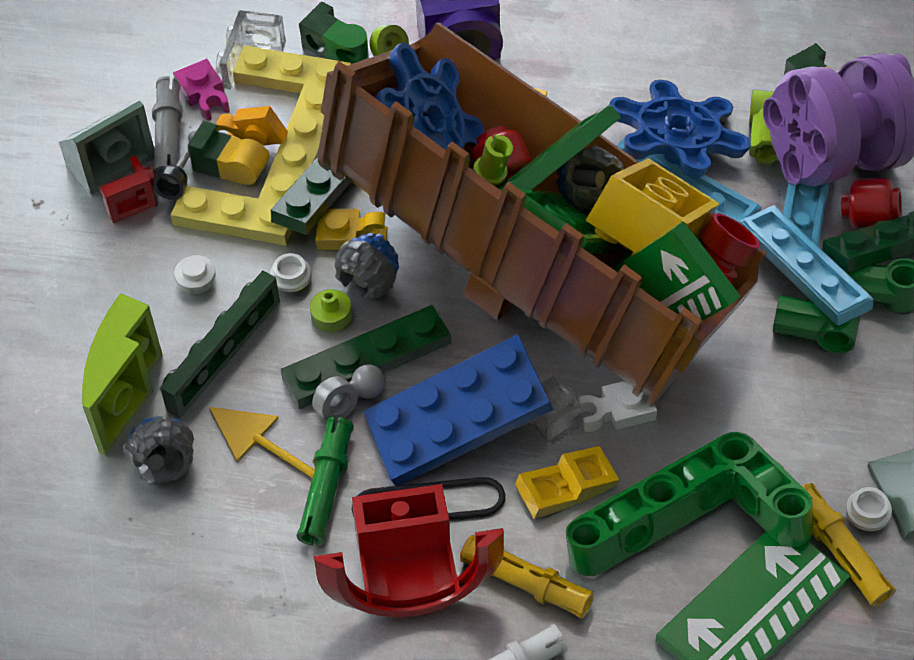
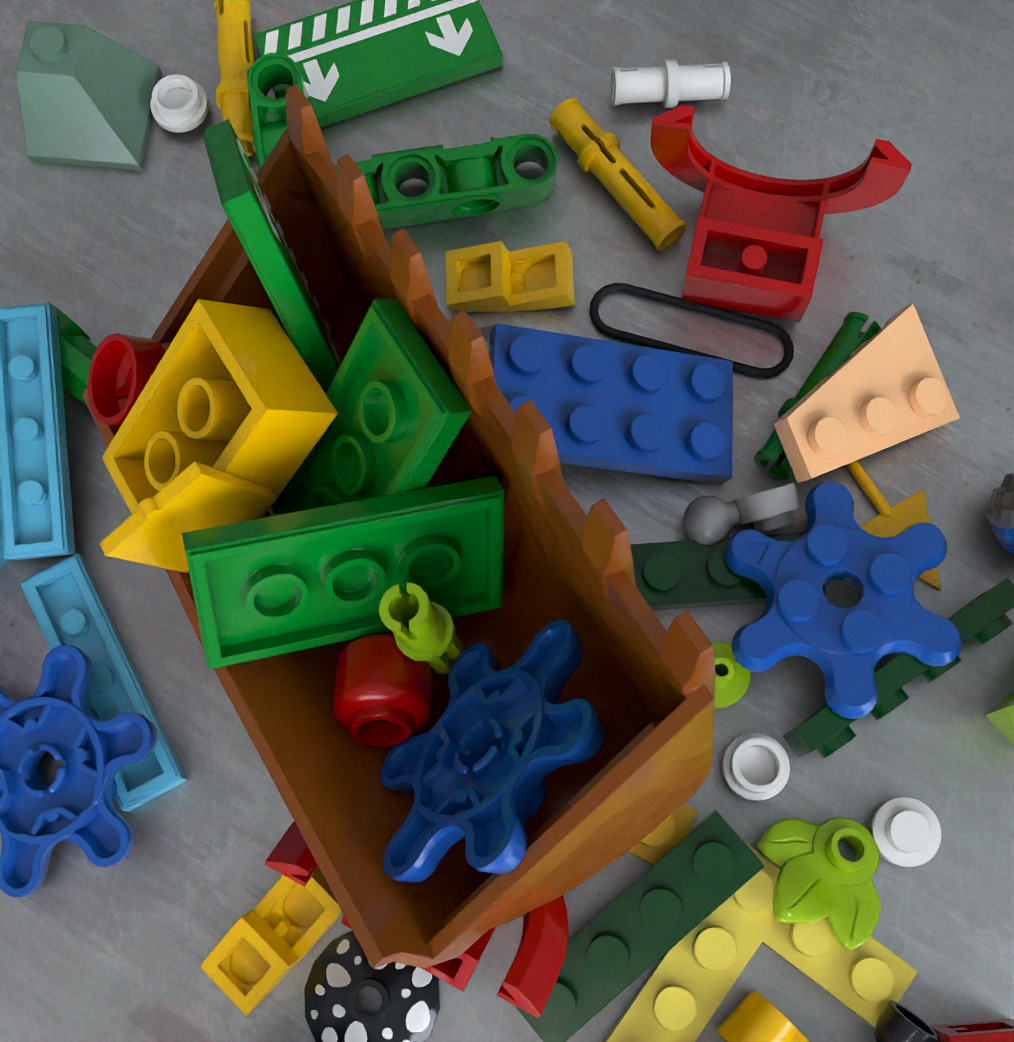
camera: 155 degrees left, 20 degrees up
none -> yellow piece [99,461,277,573]
none -> blue plate [724,481,962,719]
none -> lime plate [757,817,881,951]
none -> light nougat wing [774,303,960,483]

